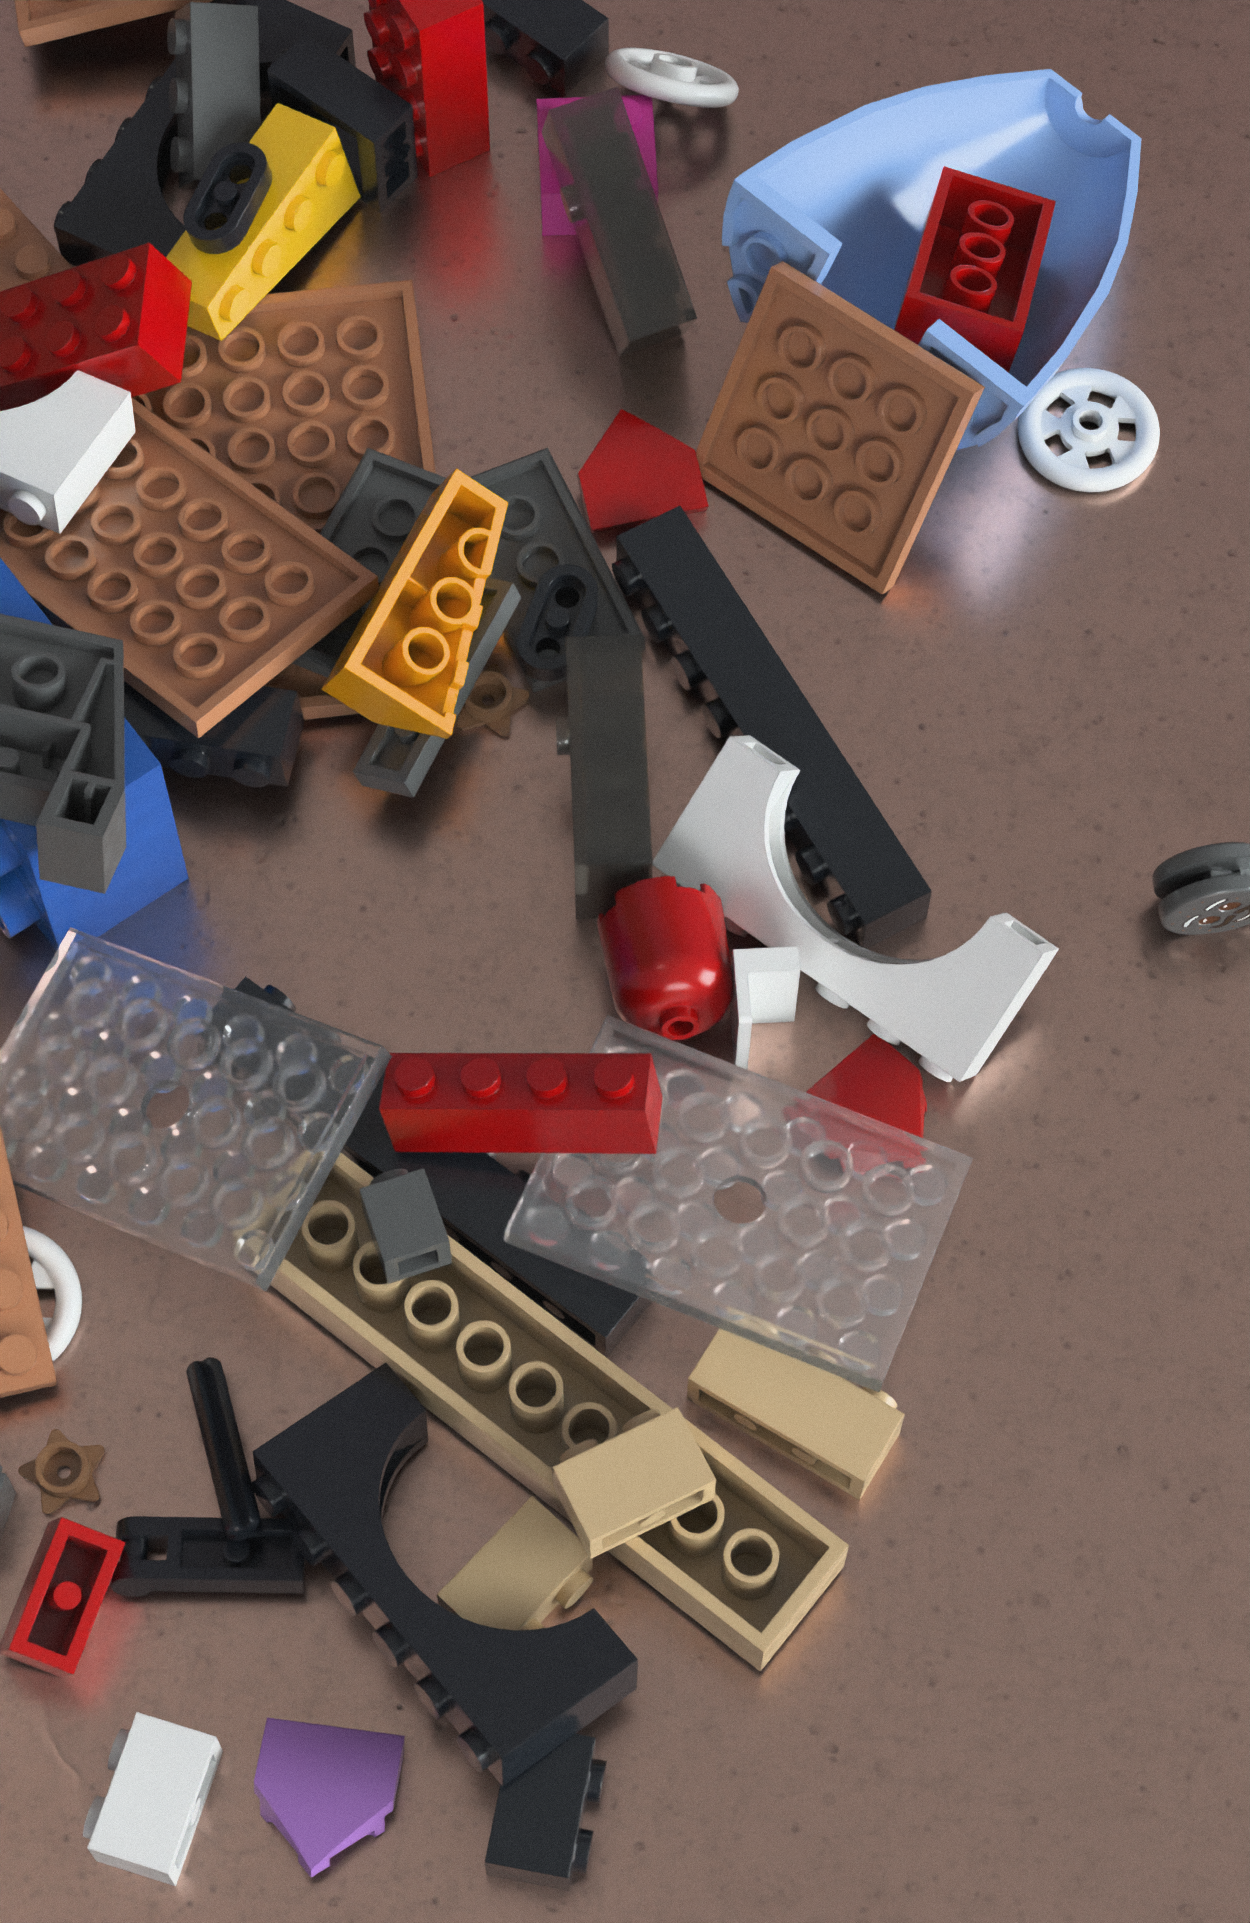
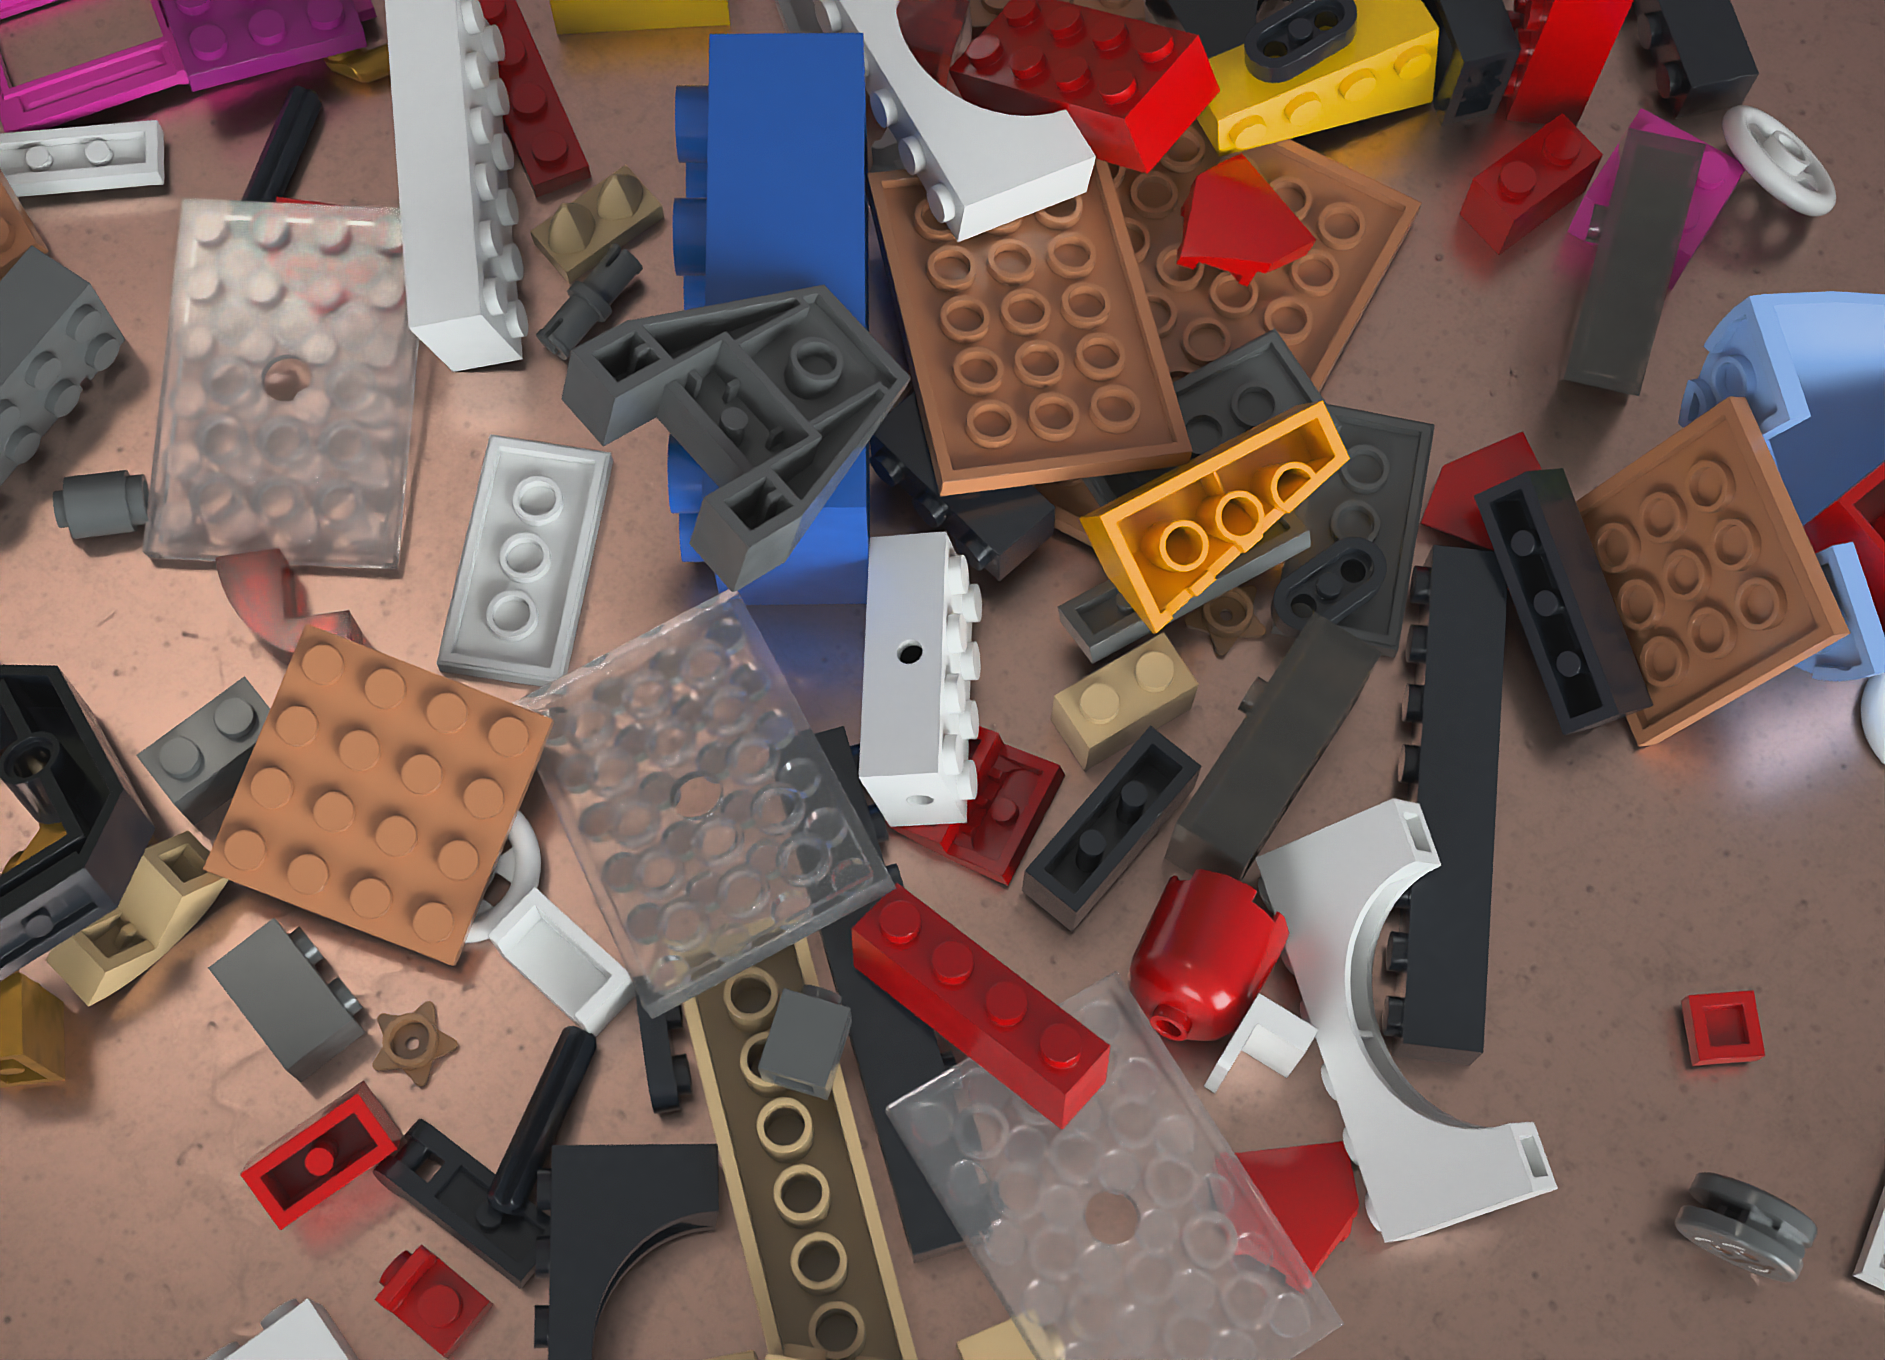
camera: 35 degrees right, 5 degrees up
none -> red bracket [375,1245,494,1359]
none -> white panel [488,887,635,1037]
none -> black plate [635,977,693,1114]
none -> white brick [859,531,982,827]
none -> red slope [885,726,1065,886]
none -> black brick [1022,725,1202,931]
none -> tan brick [1051,632,1199,771]
none -> red slope [1176,153,1317,287]
none -> red brick [1459,113,1603,255]
none -> black brick [1474,468,1653,735]
none -> red plate [1681,990,1766,1066]

